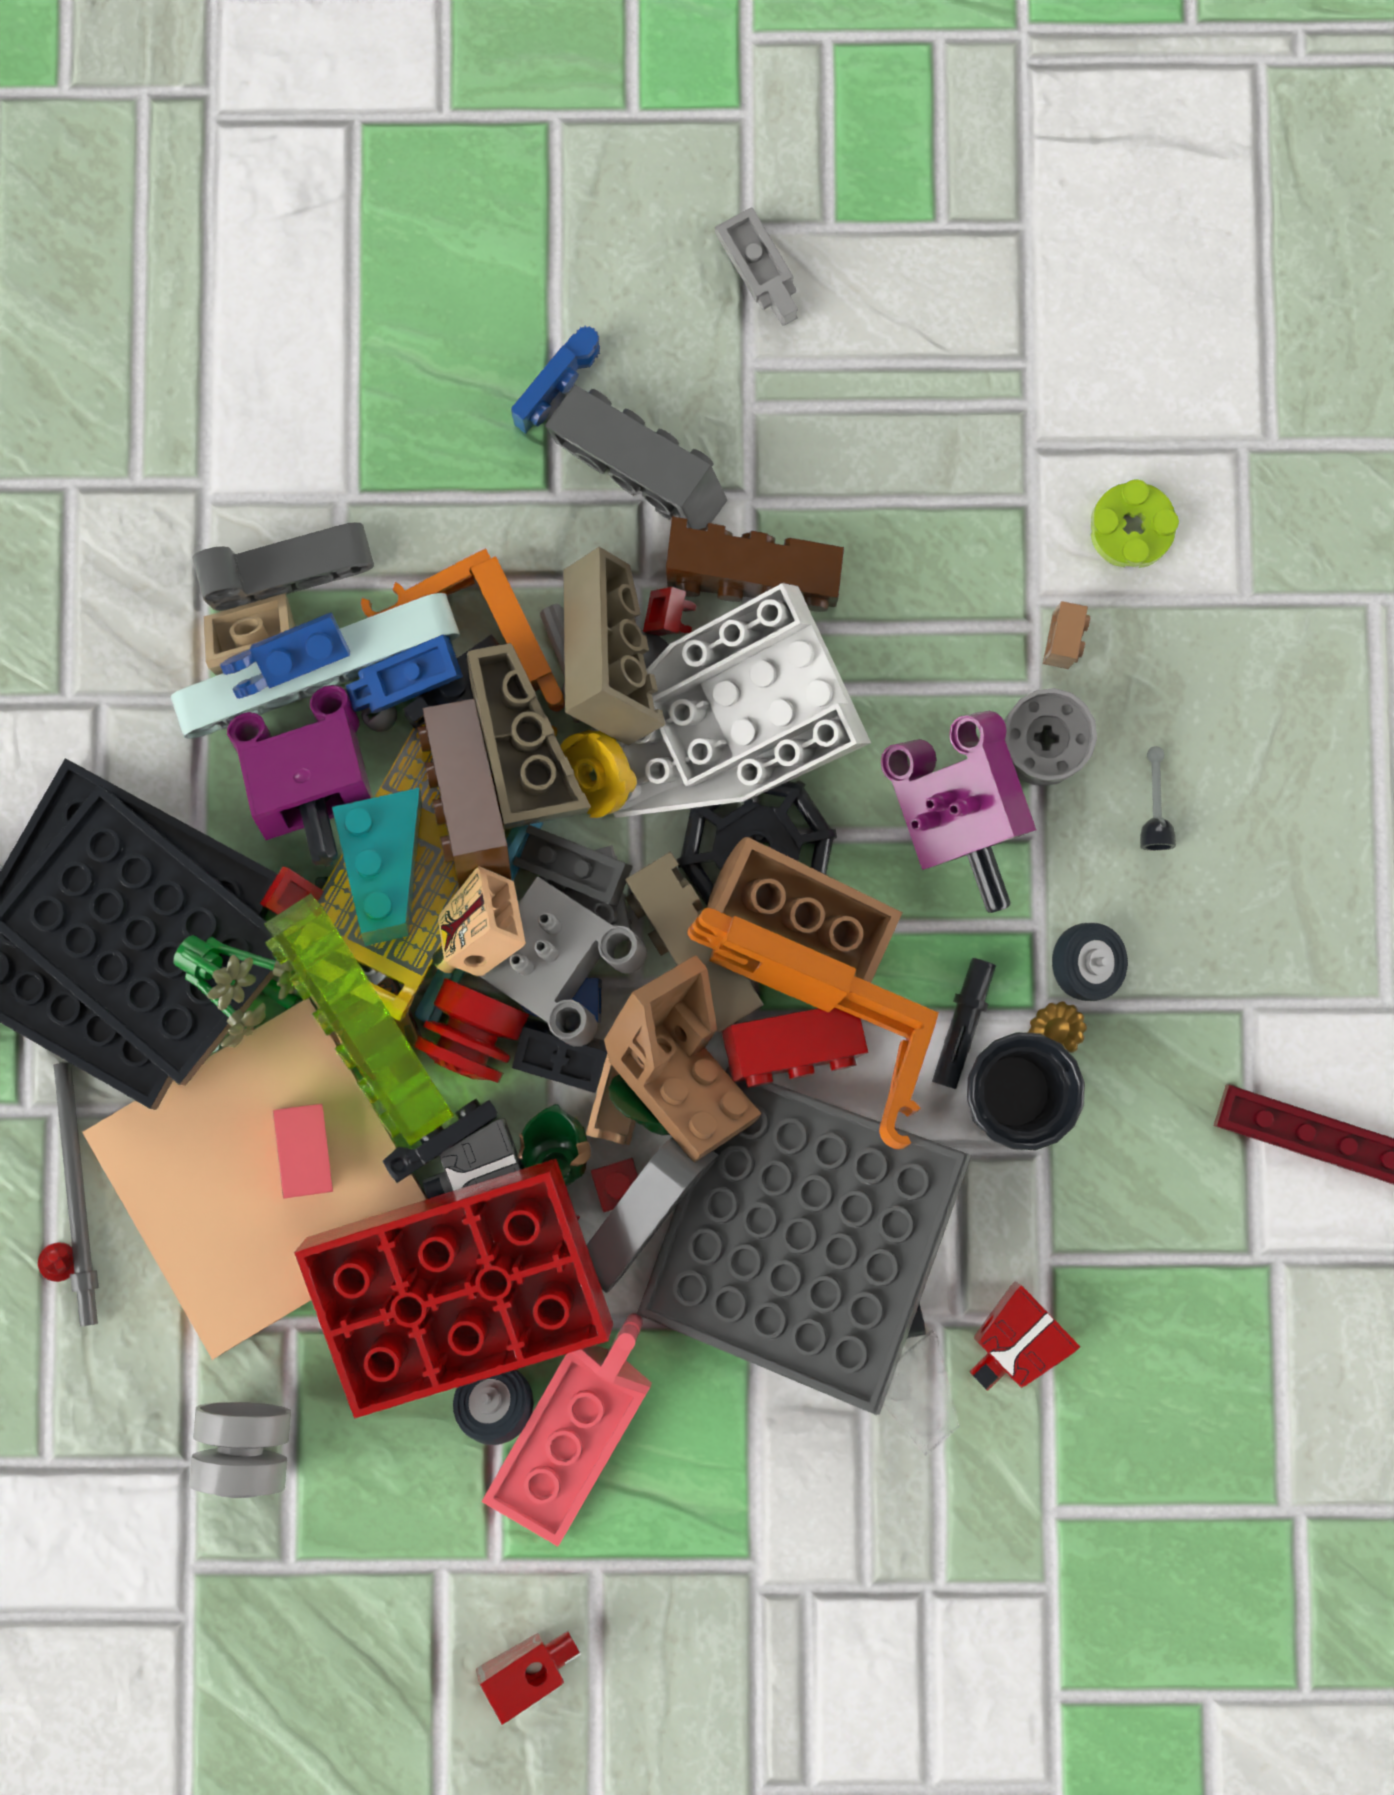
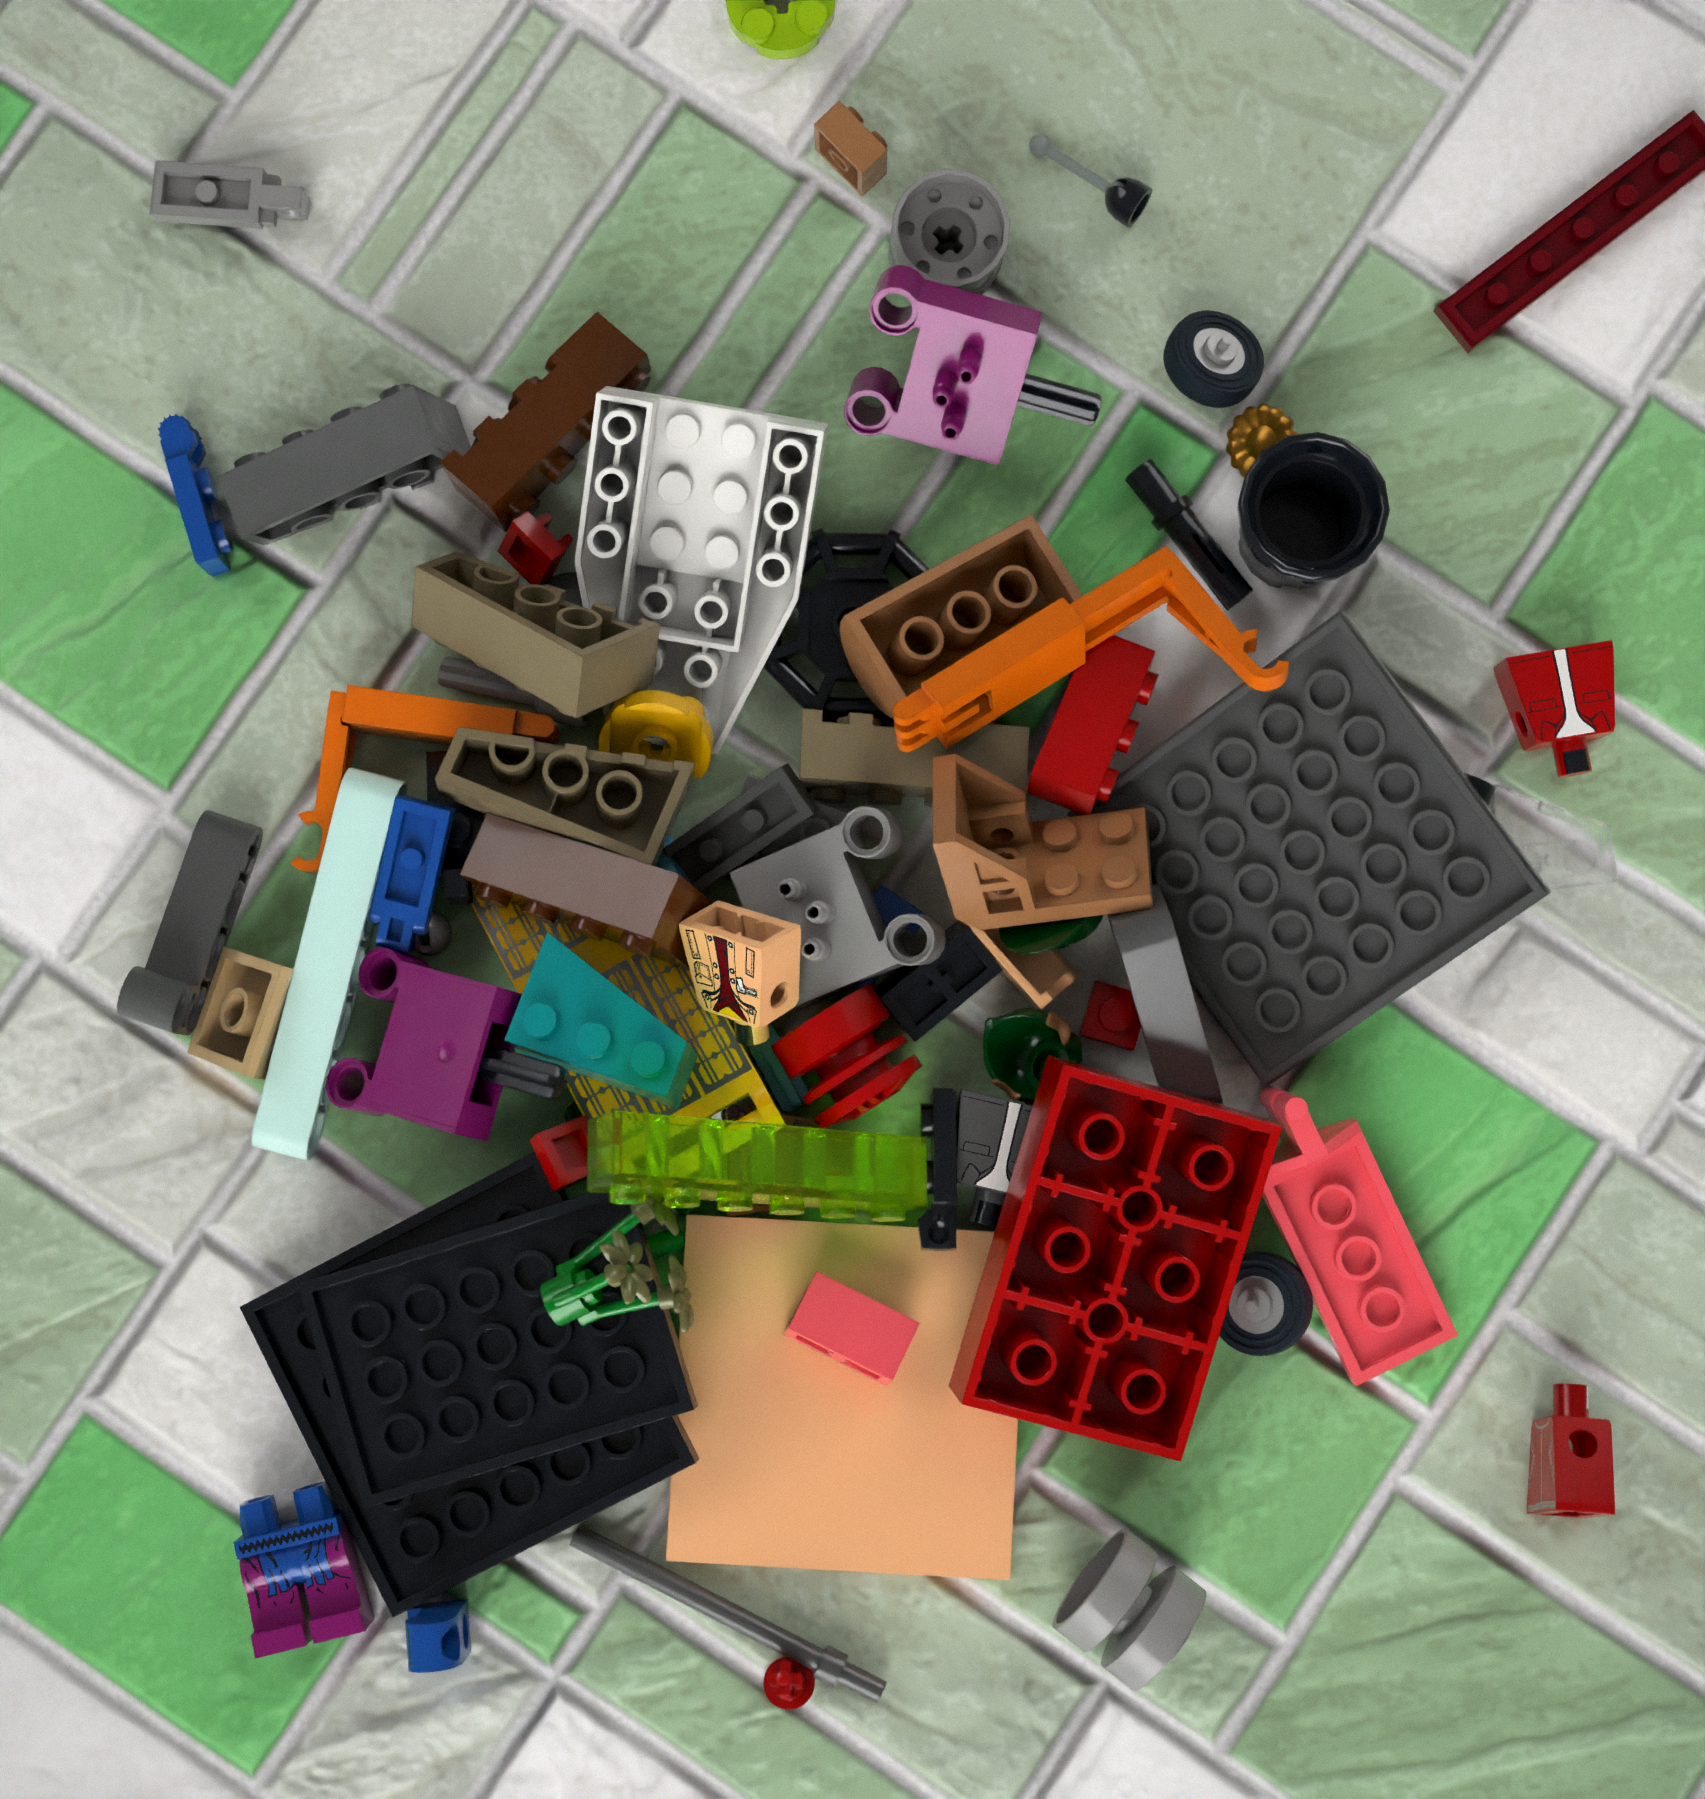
camera: 60 degrees left, 0 degrees up
blue hinge [220,612,350,699] -> none

